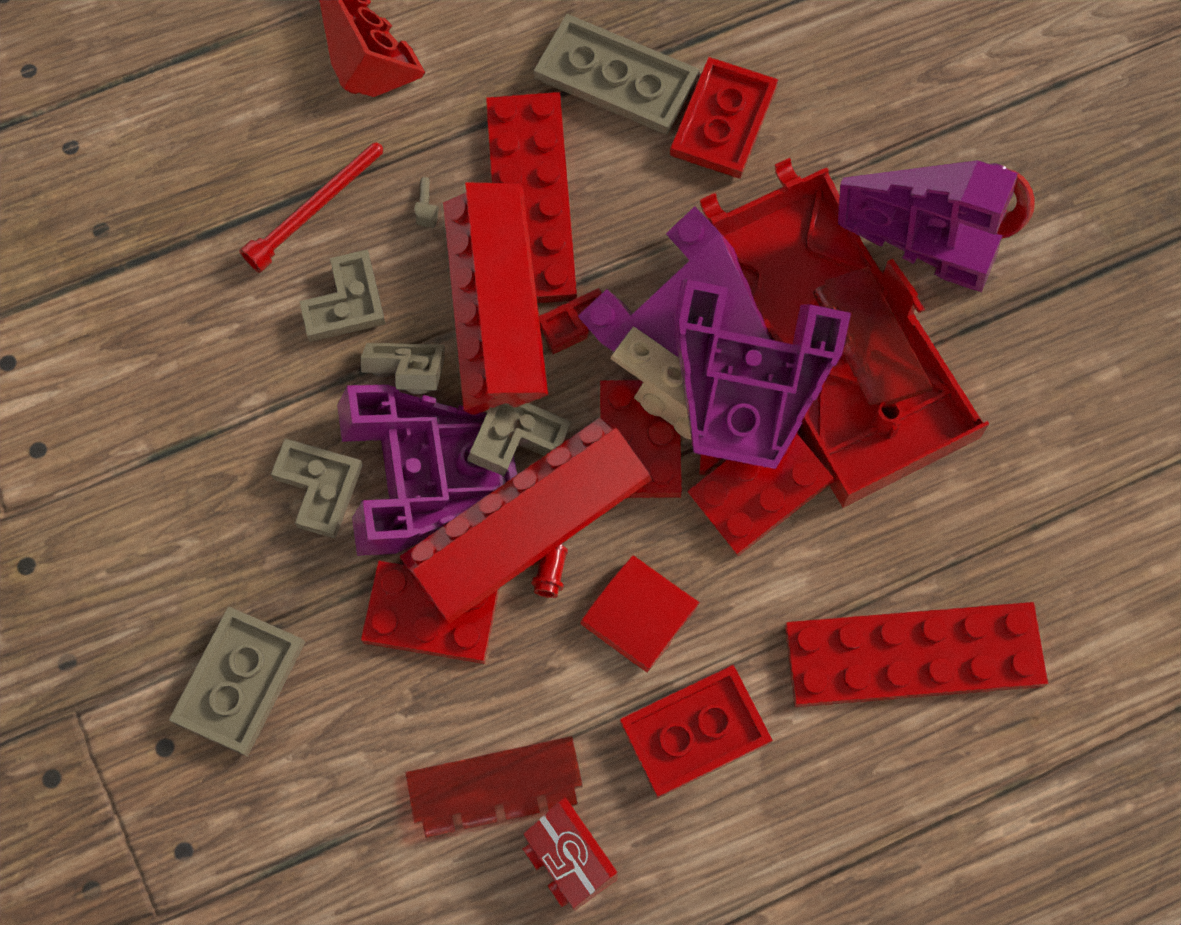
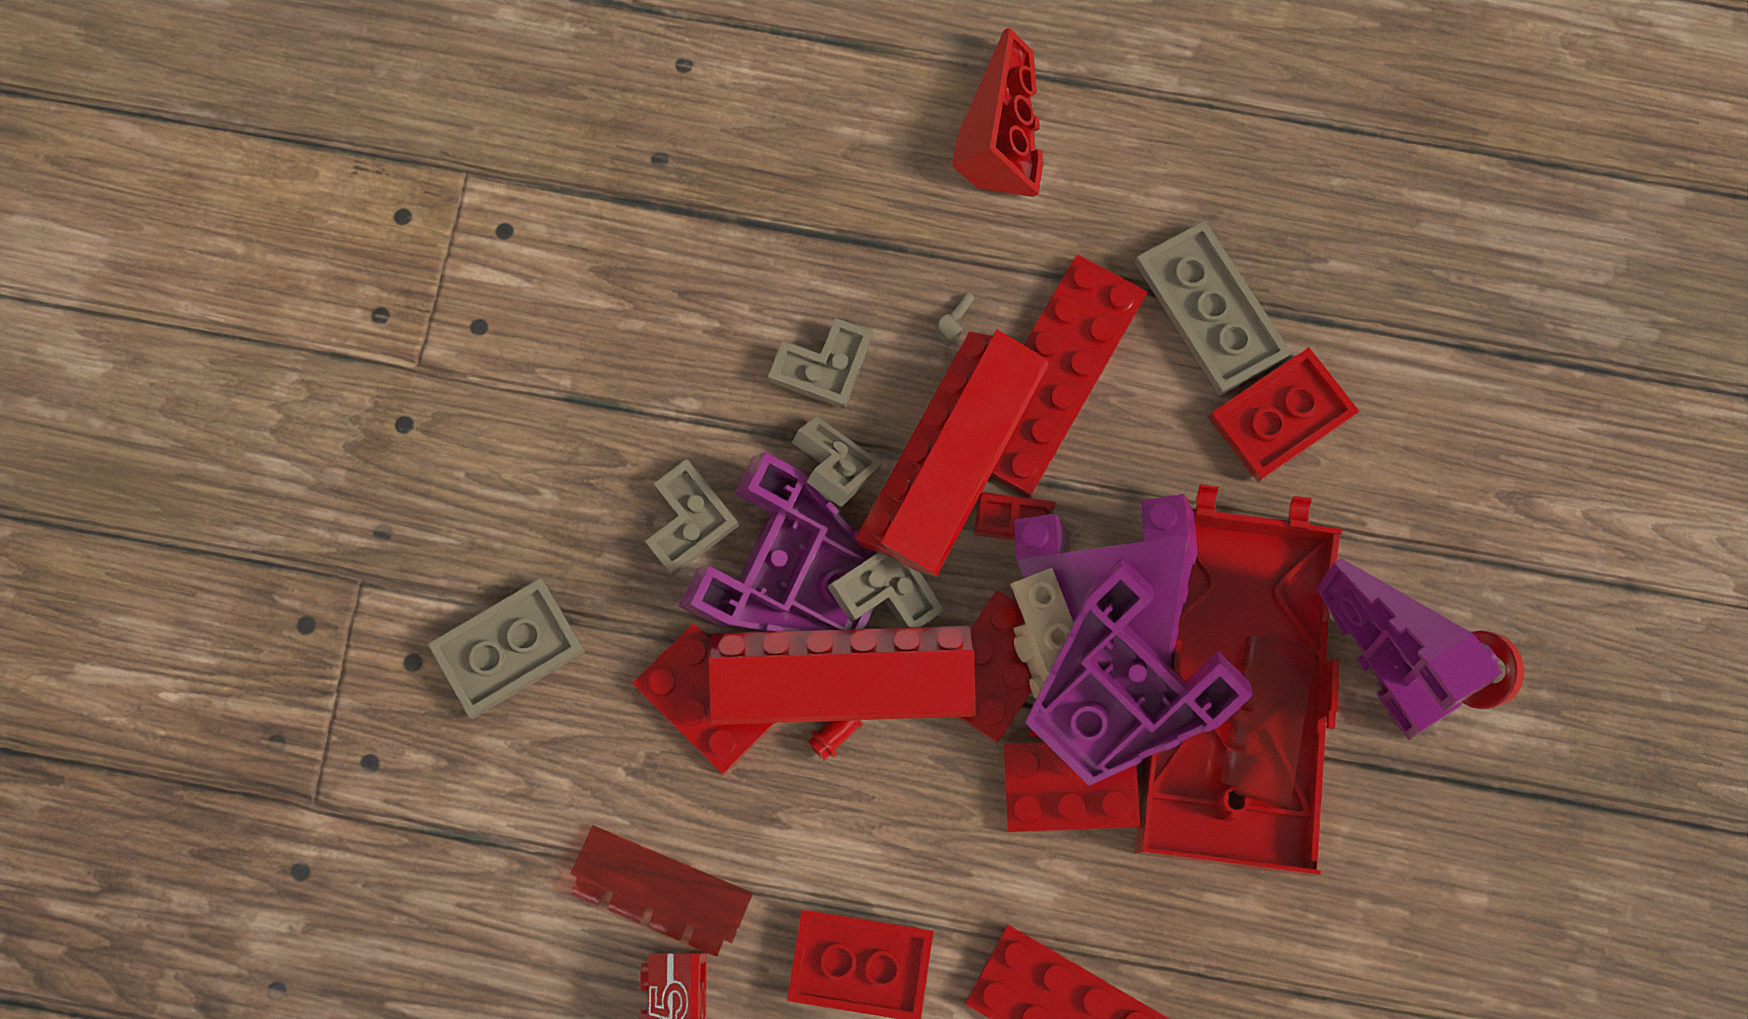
camera: 30 degrees right, 5 degrees up
red piece [239,142,383,273] -> none
red slope [580,555,700,673] -> none

